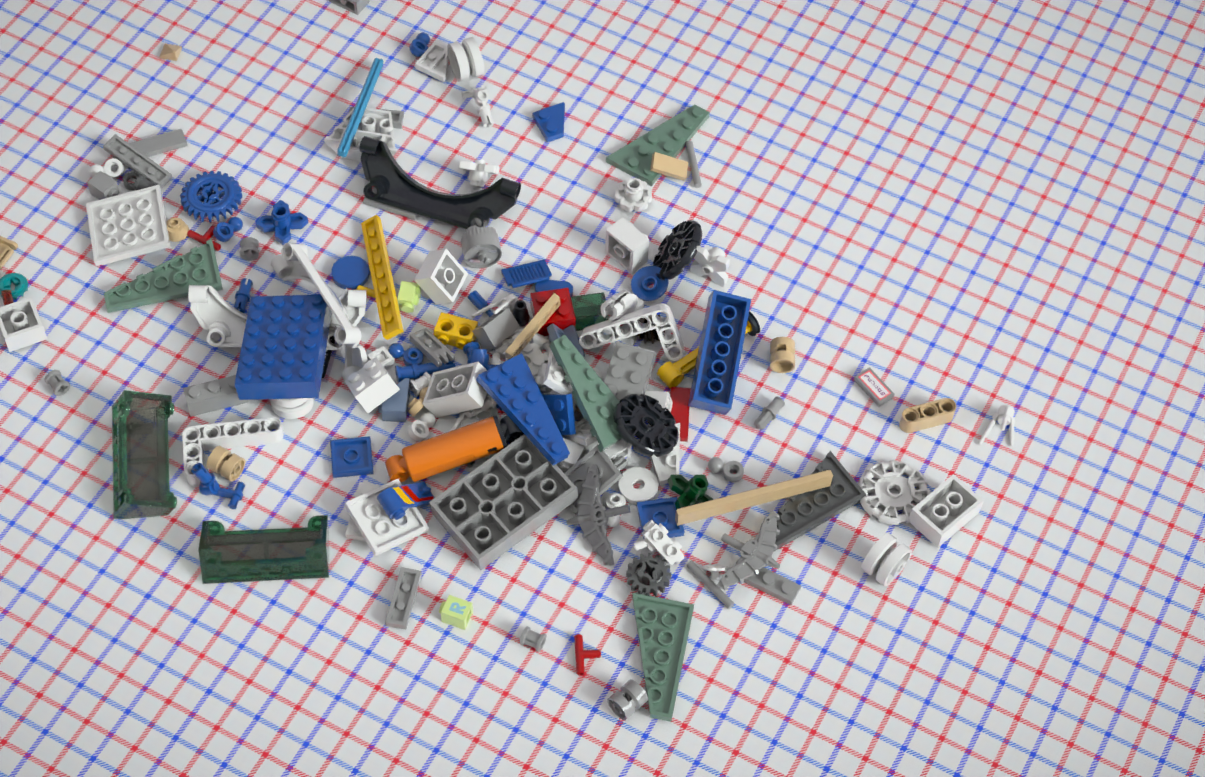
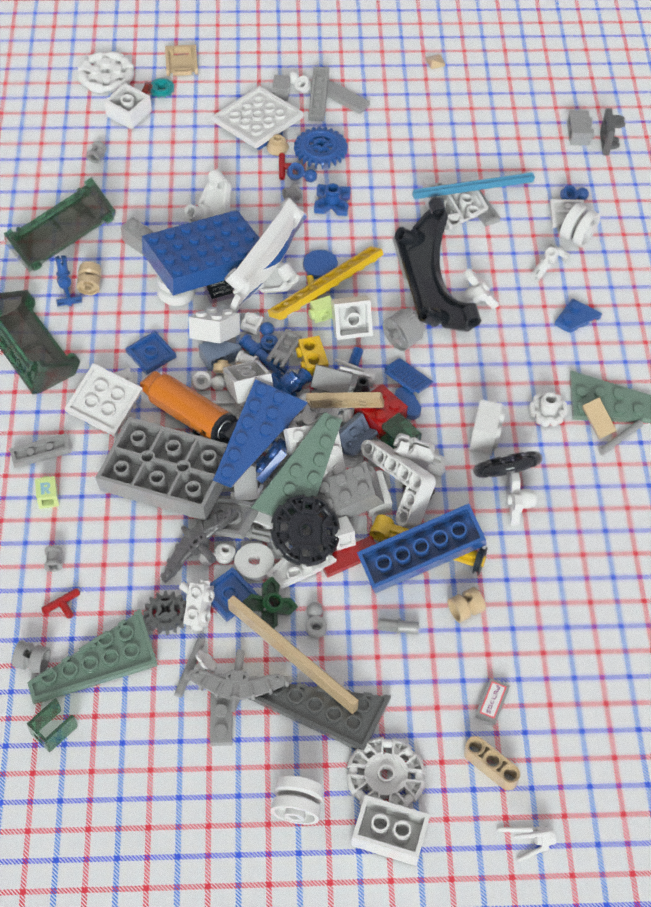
camera: 60 degrees right, 0 degrees up
sand green wing [104,239,223,313] -> none
dark grey connector [123,171,159,190] -> none
white beam [182,417,284,486] -> none
blue pin [234,278,253,313] -> none
blue door [377,482,435,520] -> none
blue dish [631,266,669,301] -> none
none -> clear green piece [27,698,78,753]

